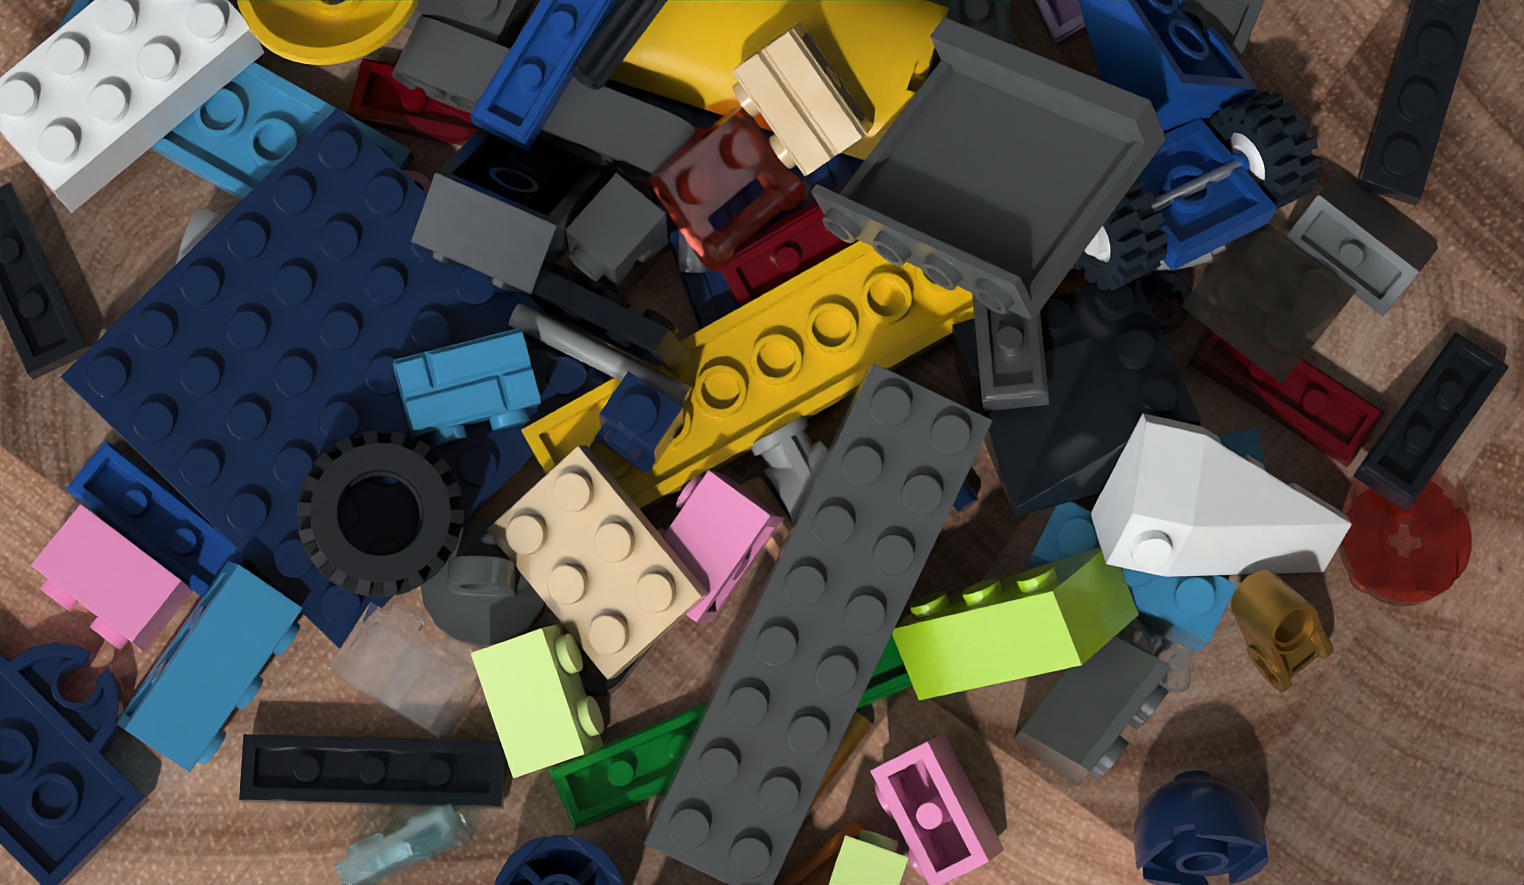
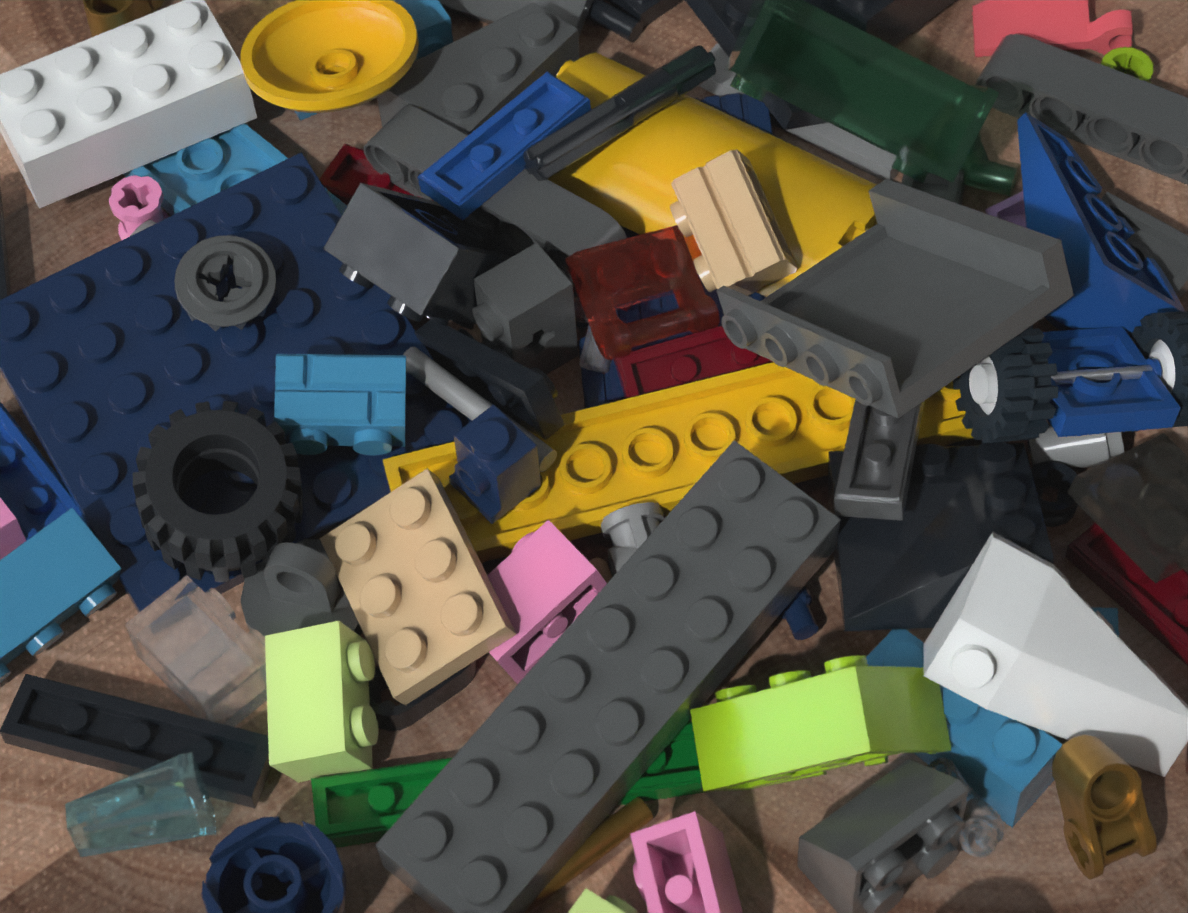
camera: 20 degrees right, 20 degrees down
none -> bright pink bush [109,175,169,240]
none -> dark grey gear [175,235,276,332]

